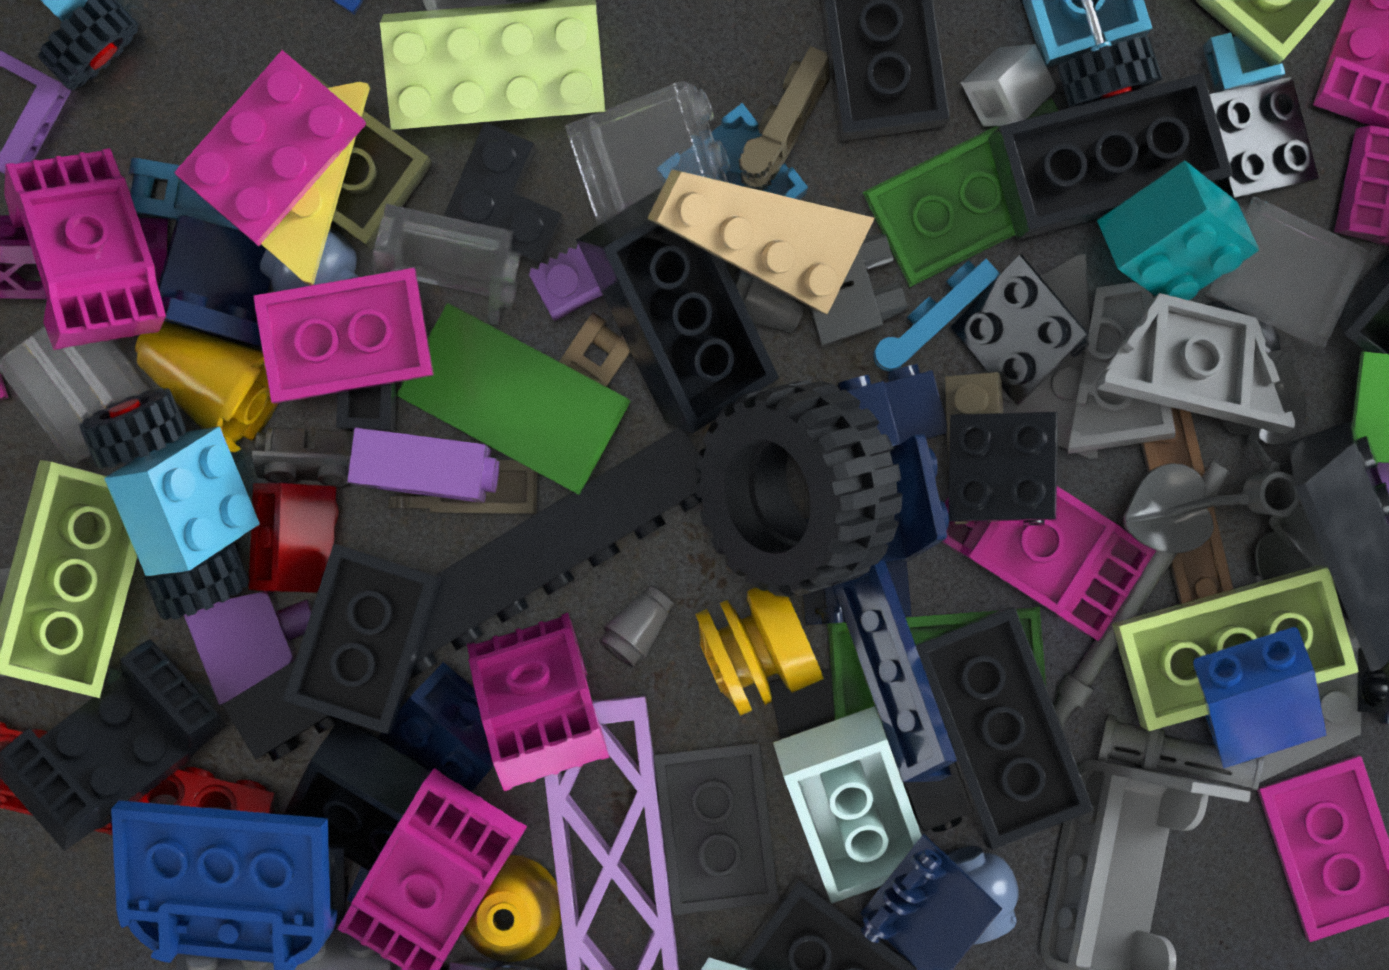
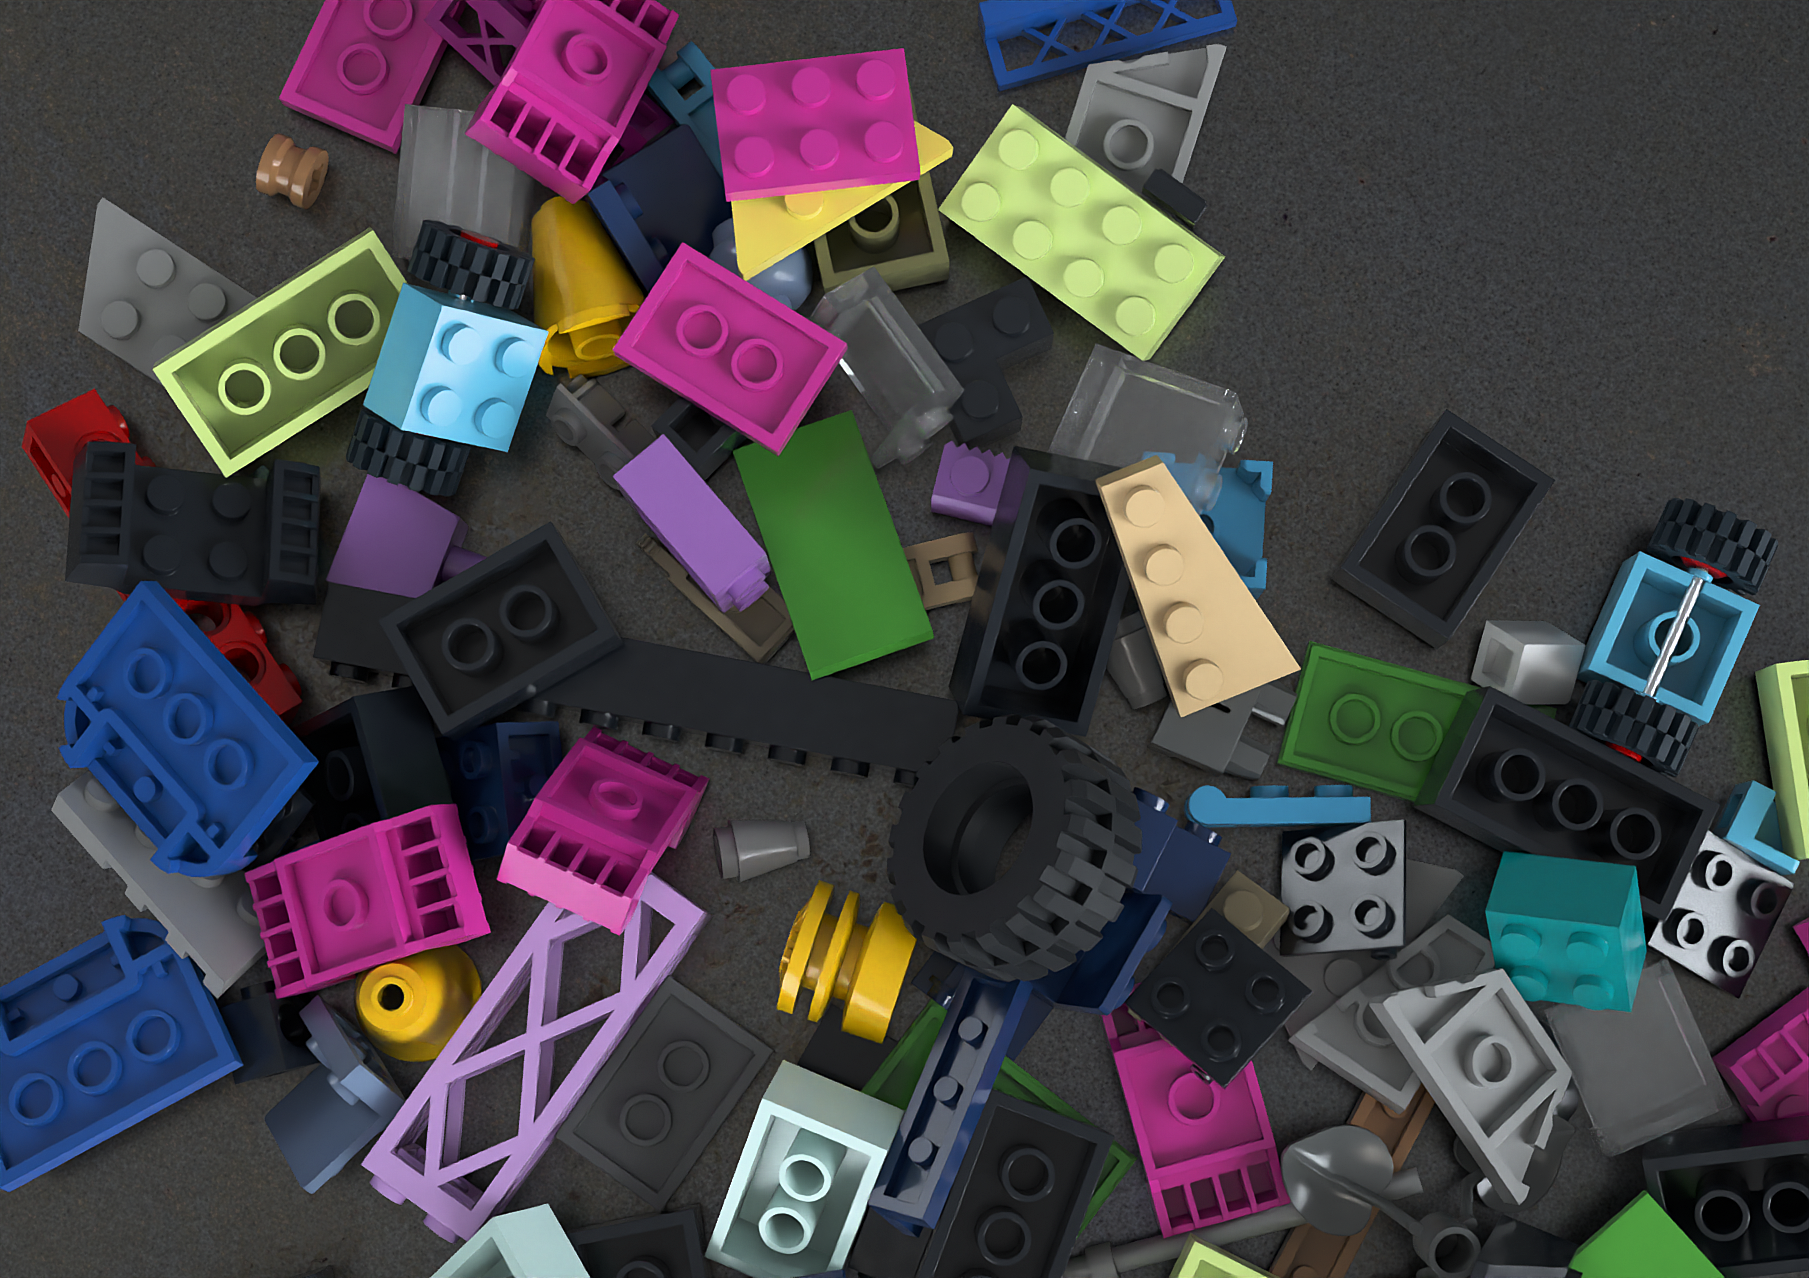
camera: 45 degrees right, 5 degrees down
red brick [248,483,338,593] -> none
dark tan hinge [739,46,830,191] -> none

